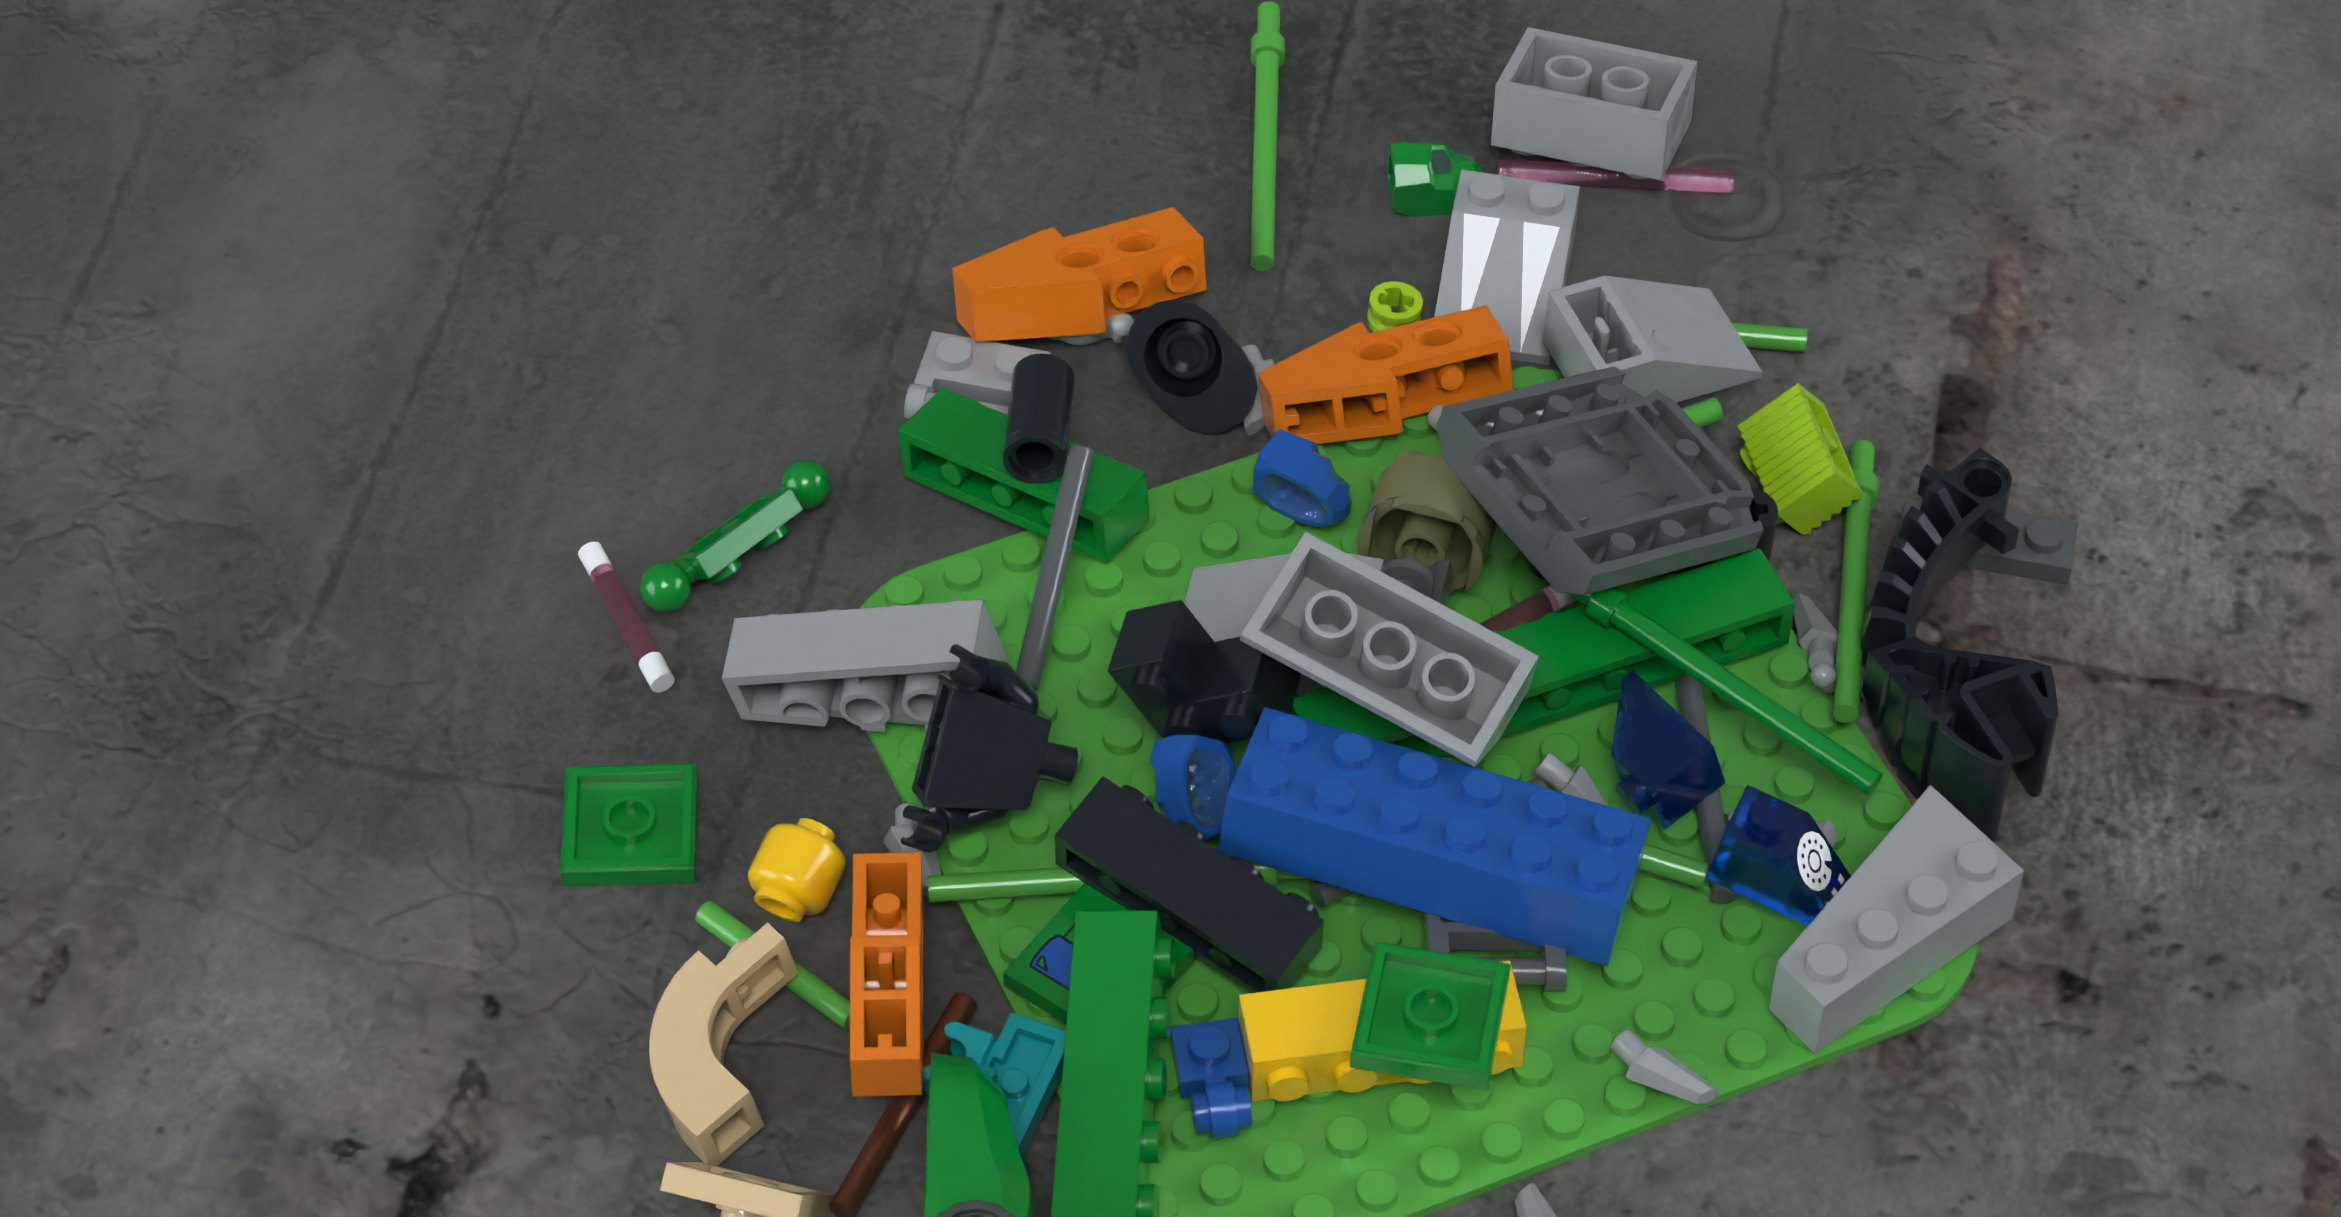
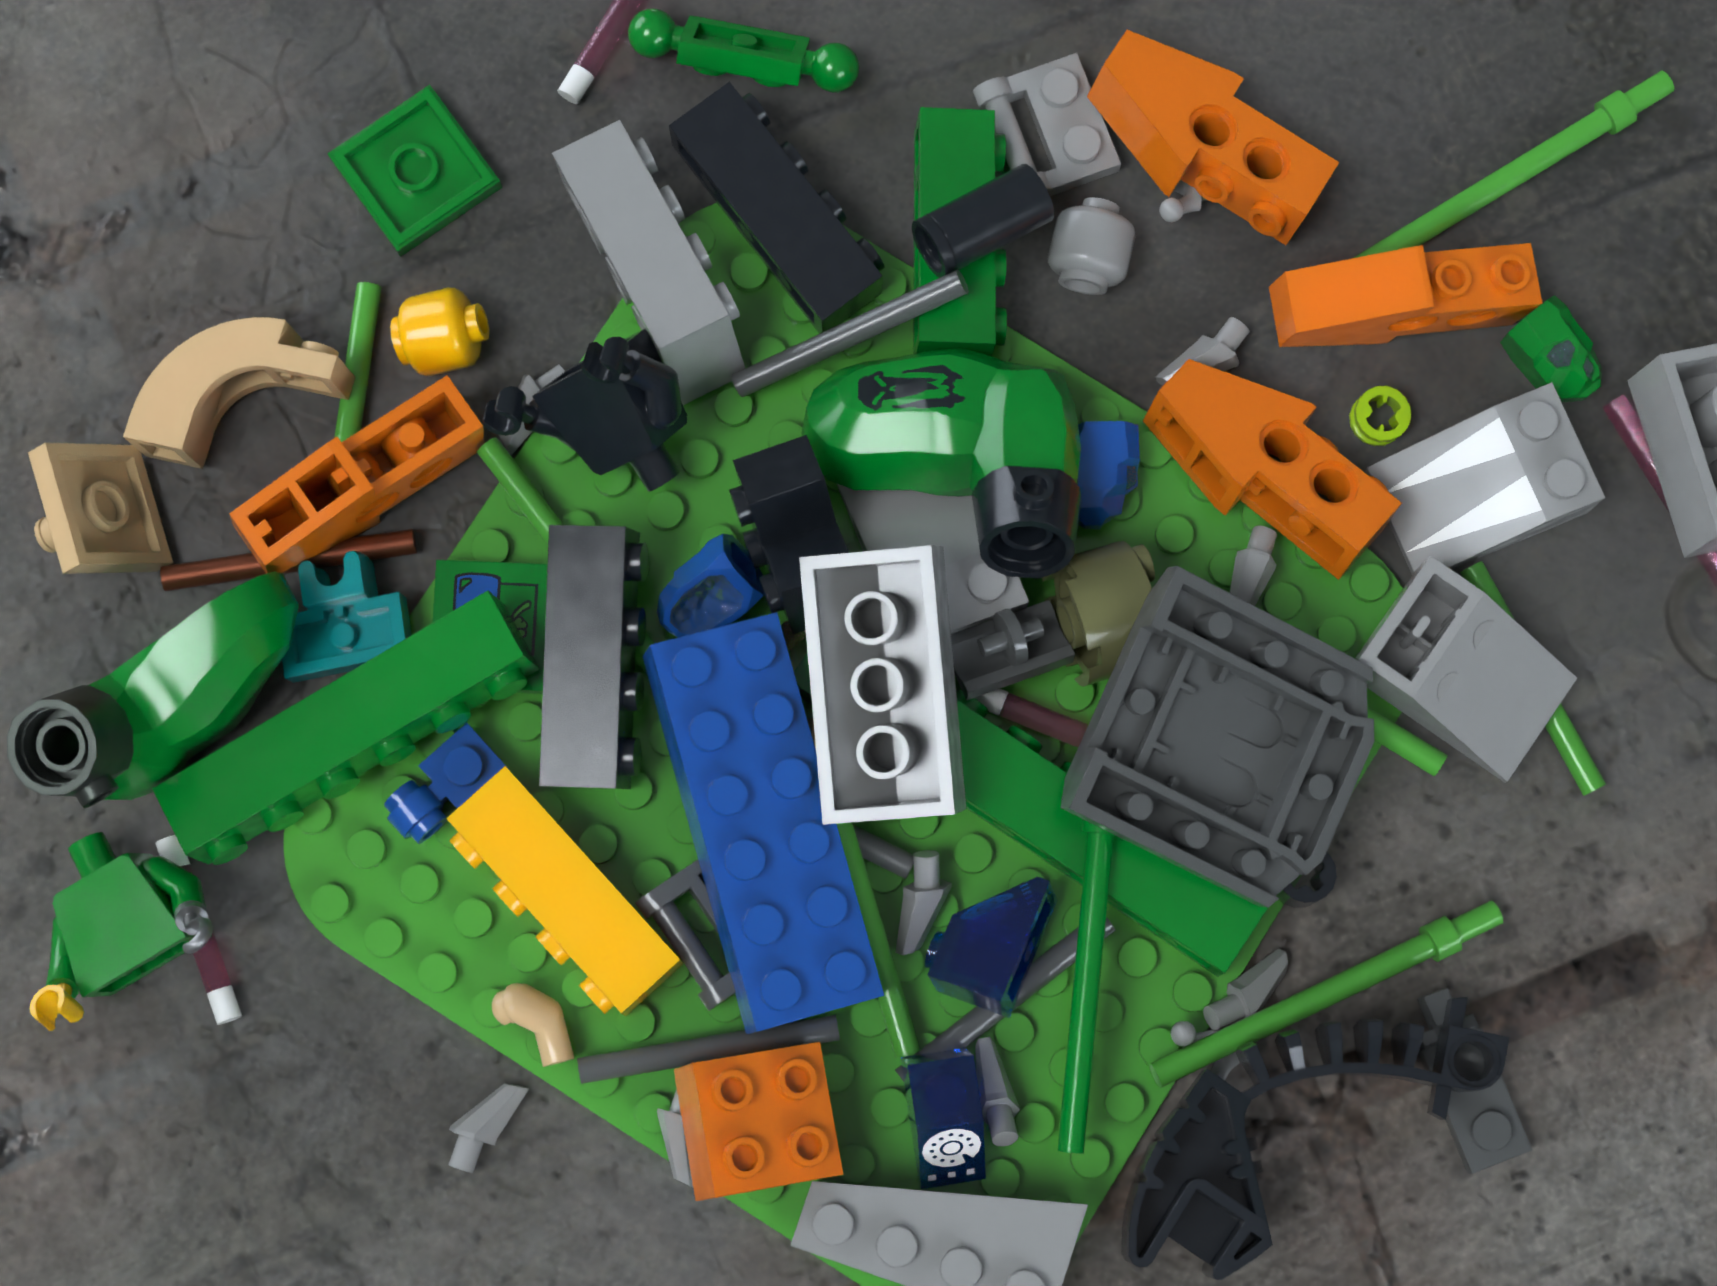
camera: 55 degrees right, 30 degrees up
black piece [1126,299,1257,435] -> none
green tile [1350,941,1511,1091] -> none
lime brick [1737,383,1863,535] -> none
none -> tan arm [491,983,575,1067]
none -> dark grey bar [577,1014,840,1084]
none -> black brick [669,81,885,334]
none -> orange brick [674,1042,843,1201]
none -> green piece [801,348,1082,579]
none -> light grey head [1048,197,1136,295]
none -> orange brick [1269,243,1543,347]

